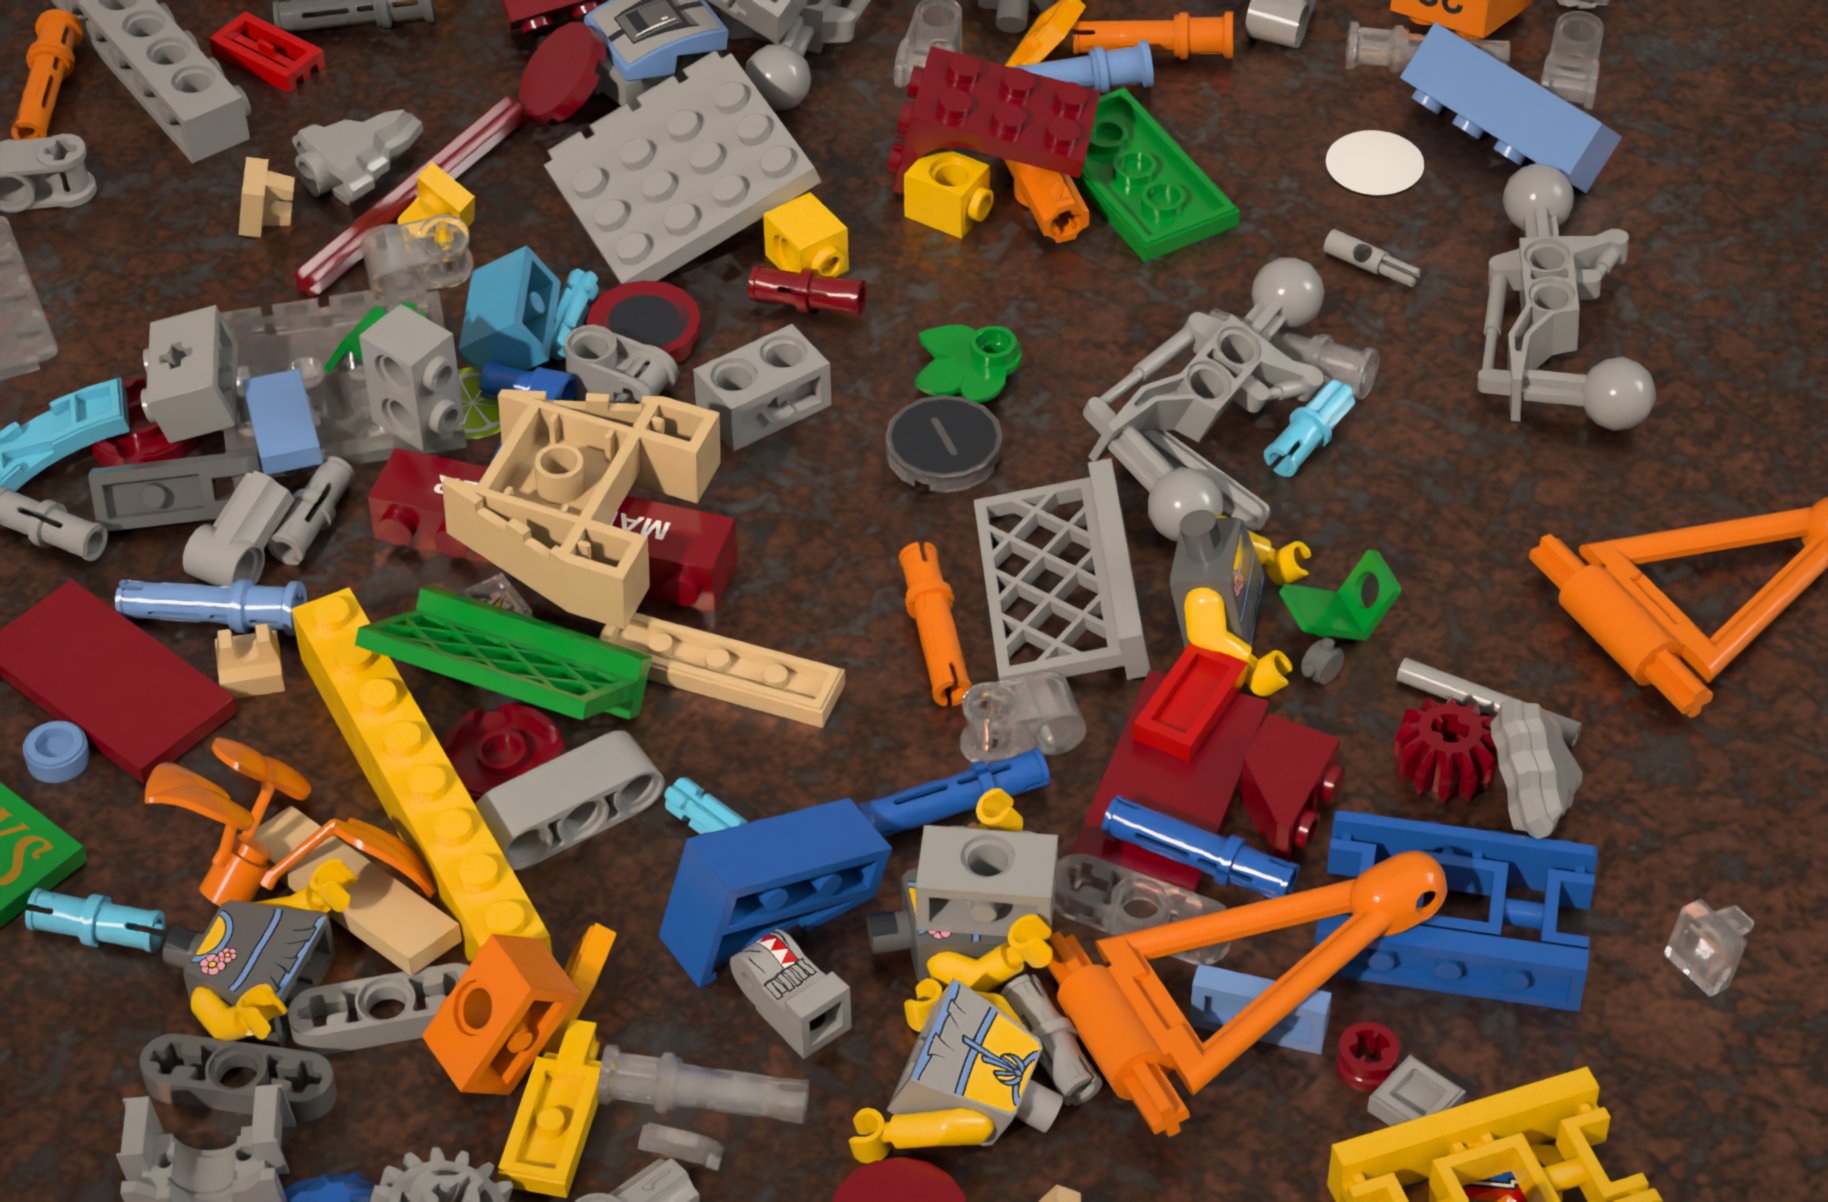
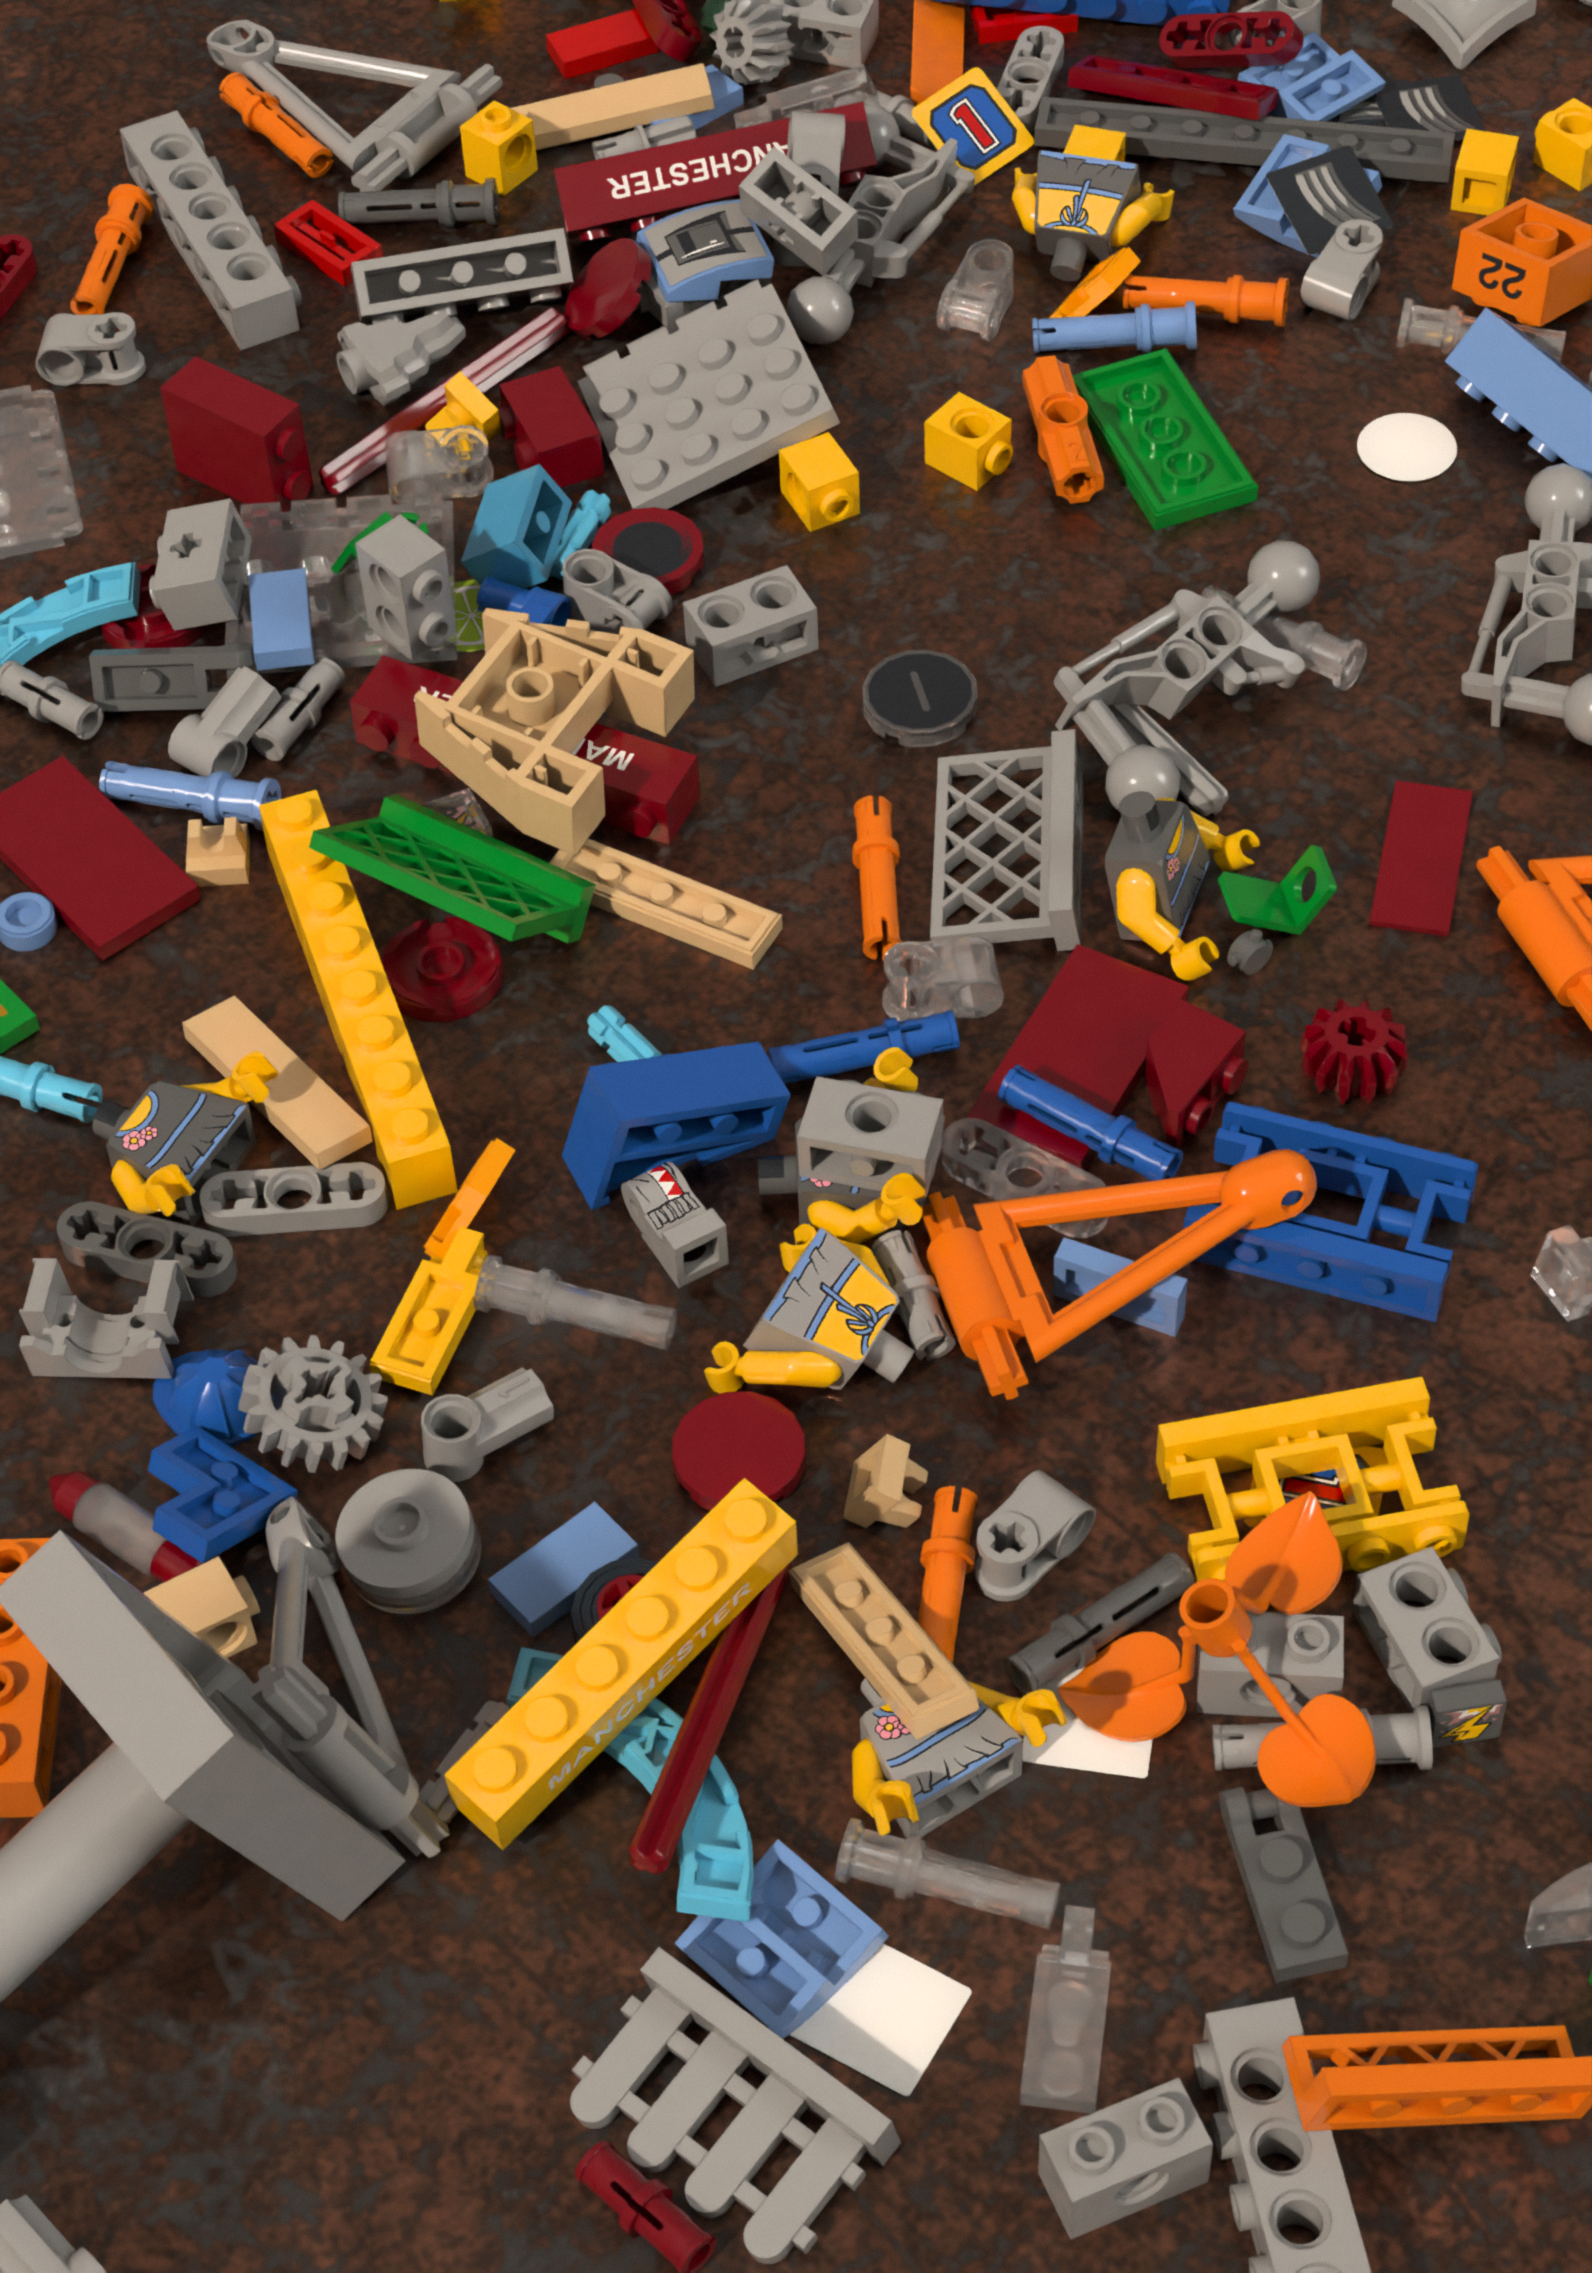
camera: 10 degrees right, 5 degrees up
orange plant [145,737,435,907] -> none
tan tile [239,157,295,237] -> none
orange brick [422,933,581,1095] -> none
light grey beam [475,731,665,870] -> none
clear tile [637,1122,724,1171] -> none
dark red pin [748,265,867,316] -> none
dark red bracket [886,46,1101,195] -> none
green plate [915,325,1022,404] -> none
red tile [1133,642,1248,763] -> none
medium azure axle [1264,379,1355,477] -> none
light grey pin [1323,229,1421,287] -> none
dark red bush [1336,1021,1400,1091] -> none
light grey tile [1367,1055,1466,1127] -> none
light grey piece [1397,658,1582,747] -> none
light grey rock [1490,698,1583,840] -> none
none -> dark red brick [160,356,314,520]
none -> light grey brick [351,228,573,324]
none -> dark red brick [498,366,604,488]
none -> dark red piece [1369,780,1473,937]

